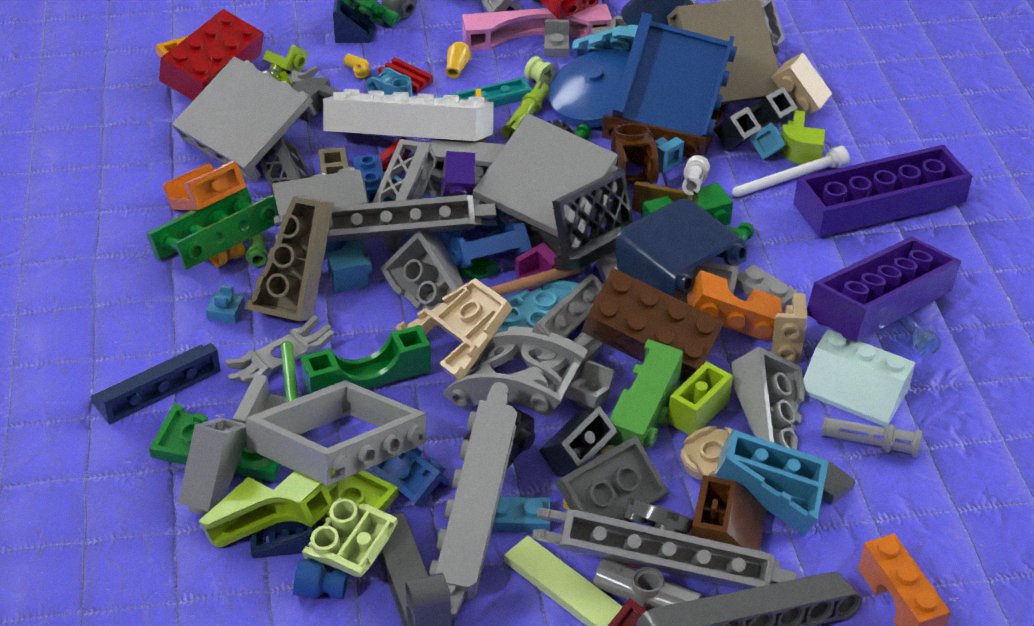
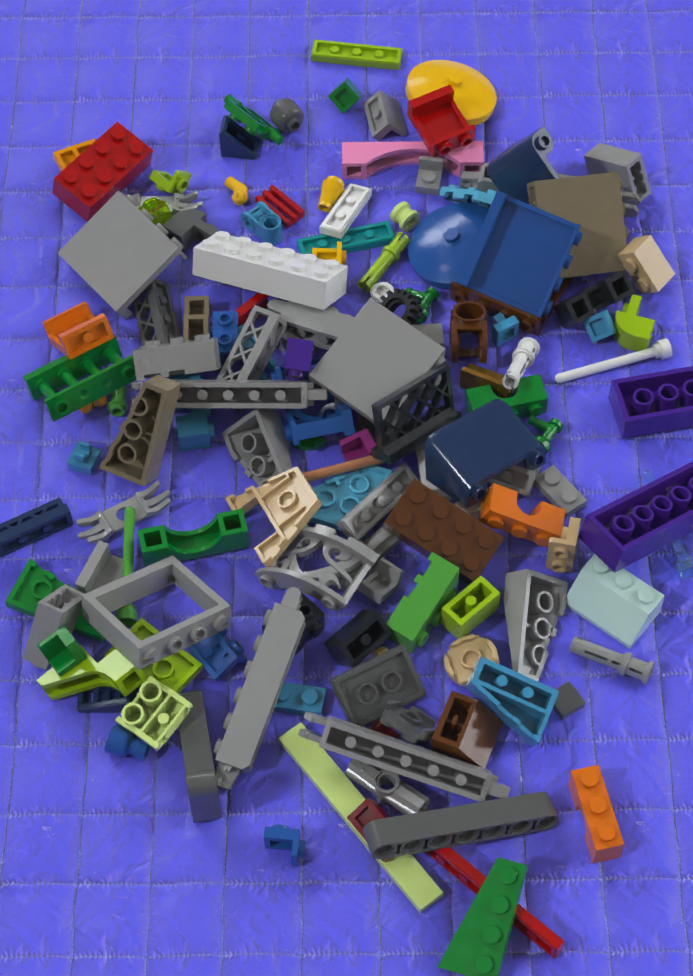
camera: 10 degrees right, 15 degrees up
none -> green panel [37,625,87,676]
none -> white tile [319,183,372,239]

